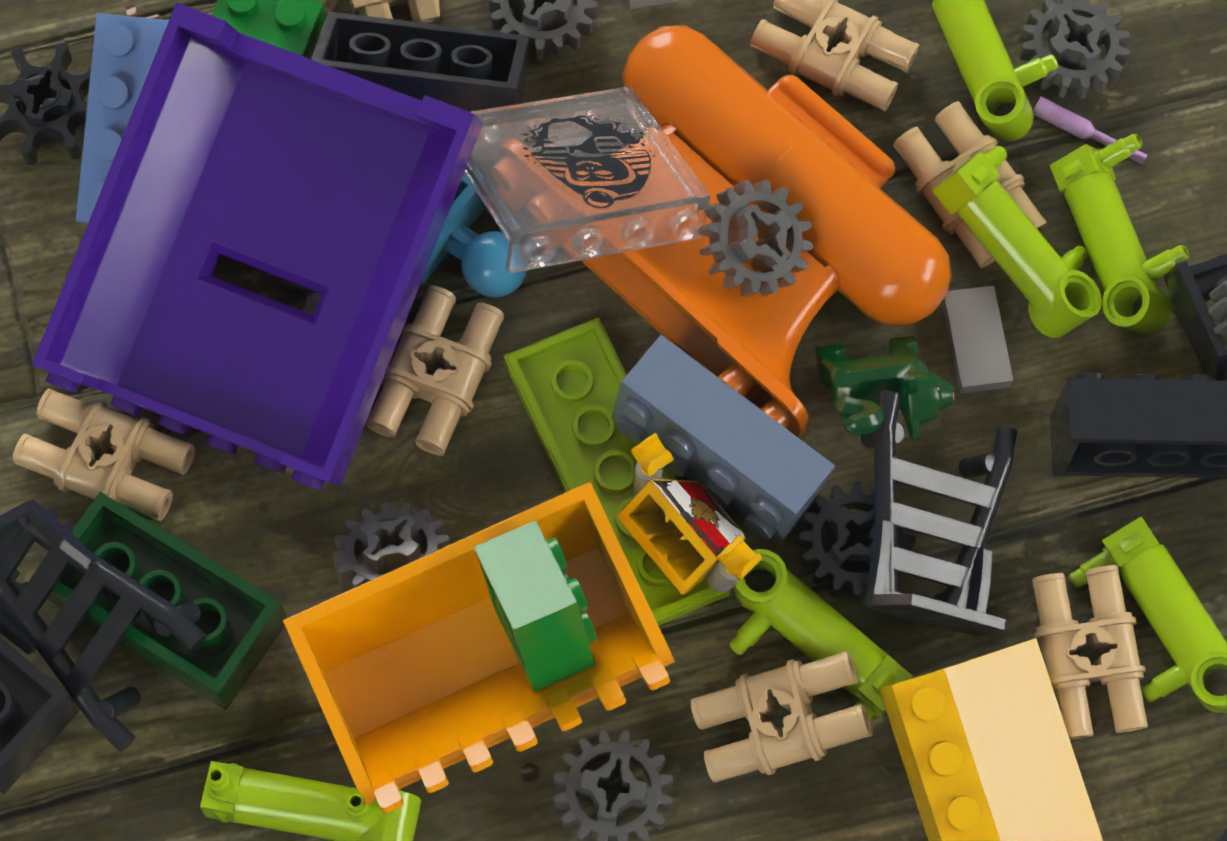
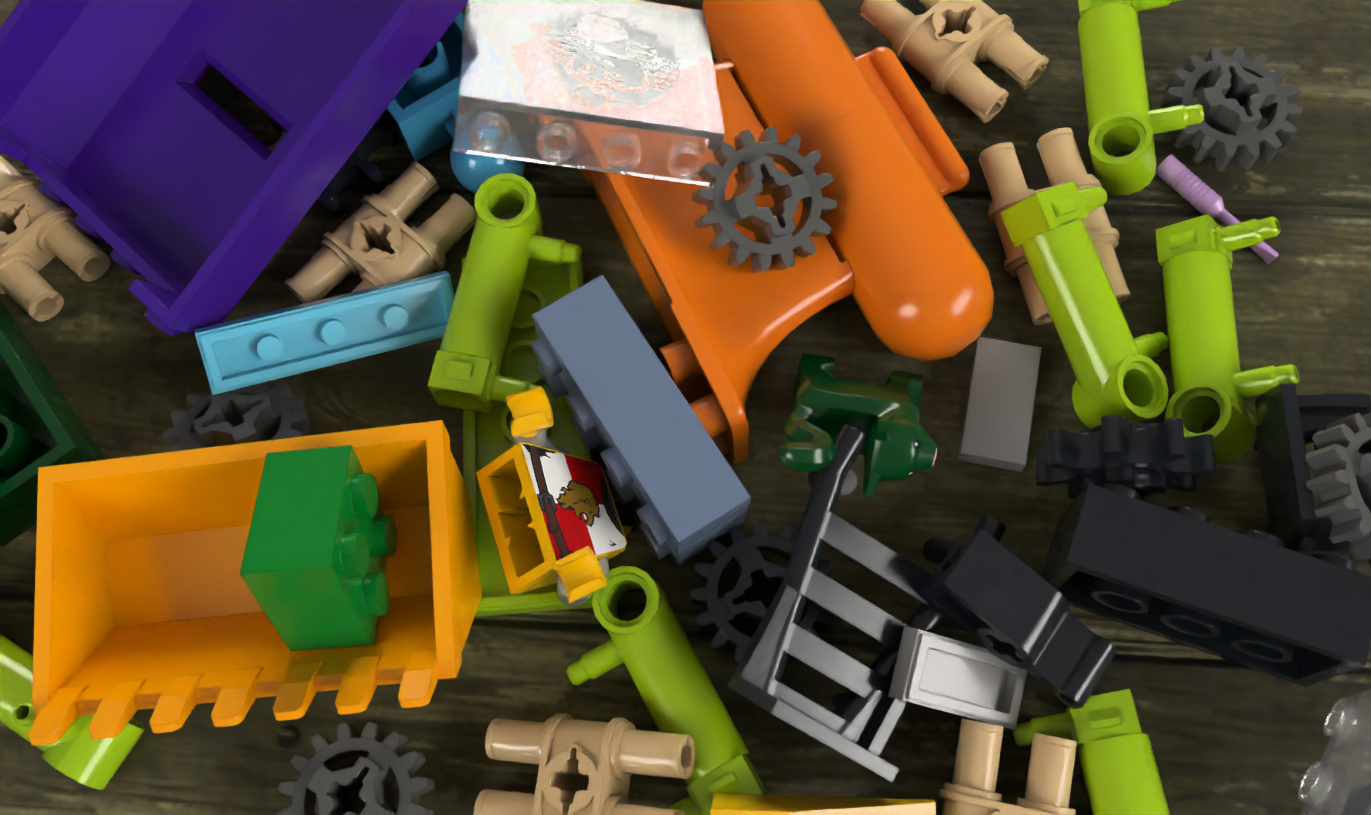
camera: 30 degrees right, 0 degrees up
none -> medium azure tile [194,271,455,395]
none -> lime piece [427,173,582,414]
none -> light grey tile [888,627,1028,730]
none -> black piece [920,529,1117,709]
none -> black gear [1035,415,1216,501]

